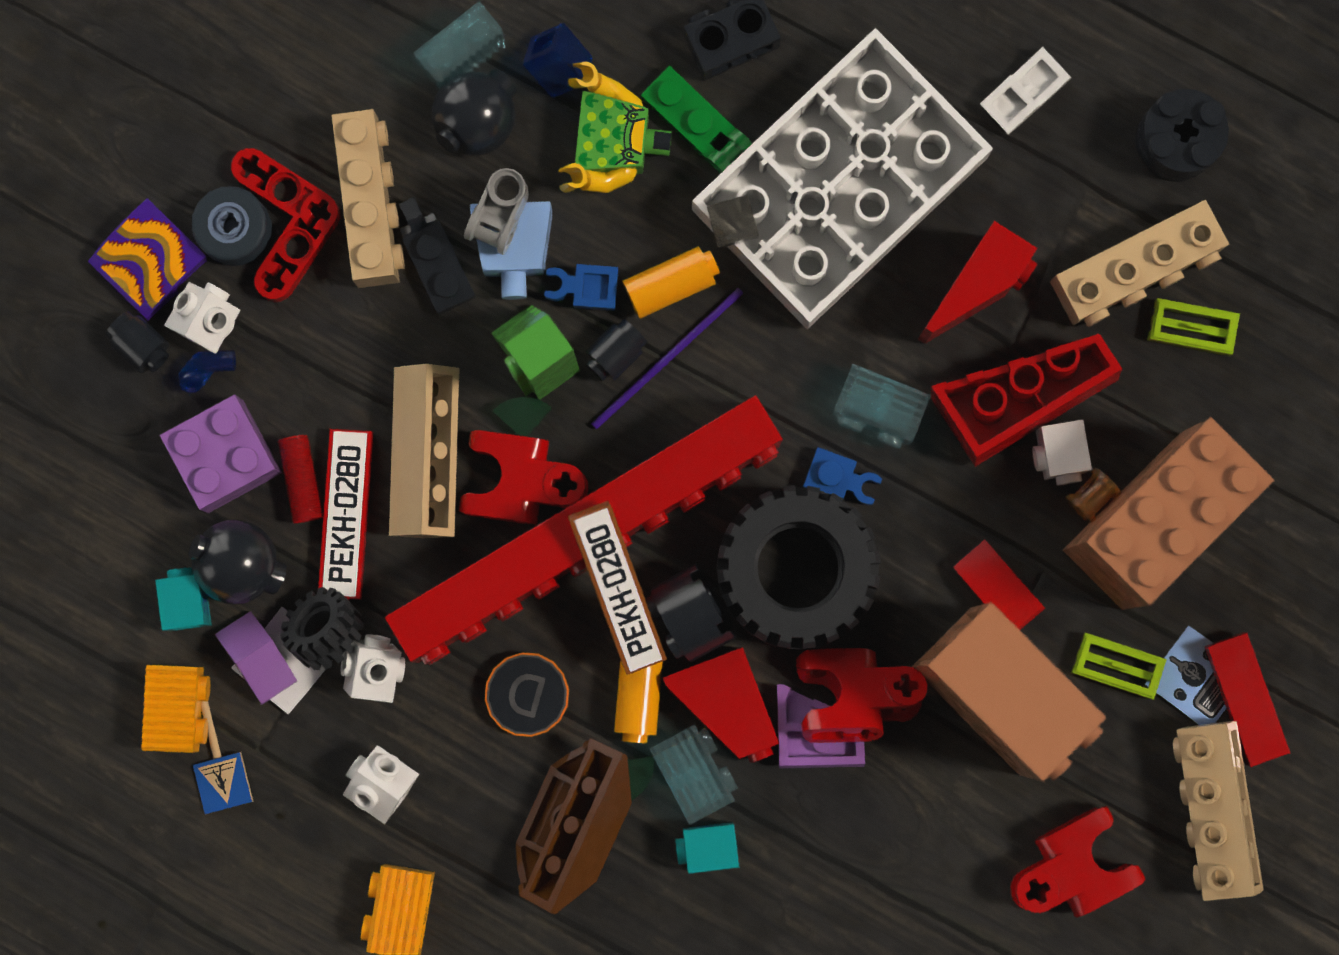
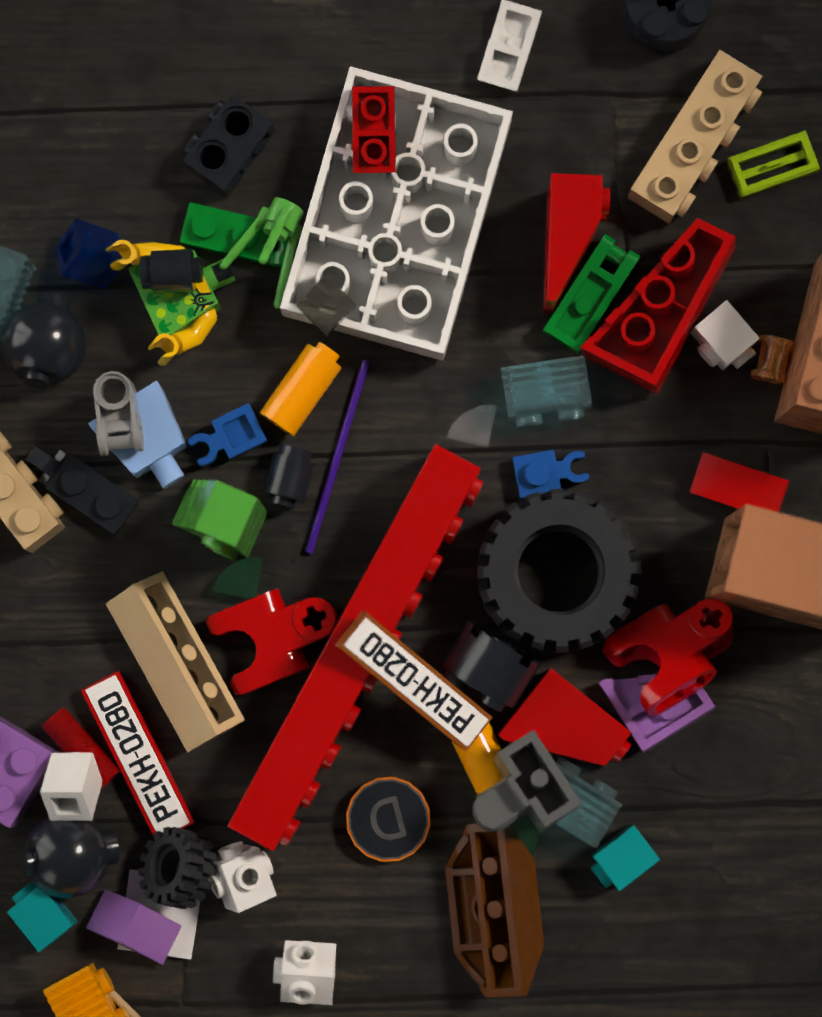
camera: 30 degrees left, 0 degrees up
none -> white brick [40,752,102,821]
none -> black brick [140,249,203,294]
none -> bright green plant [219,197,304,309]
none -> red slope [352,86,396,173]
none -> clear tile [447,405,497,448]
none -> dark grey brick [473,730,582,834]
none -> green plate [543,234,641,354]

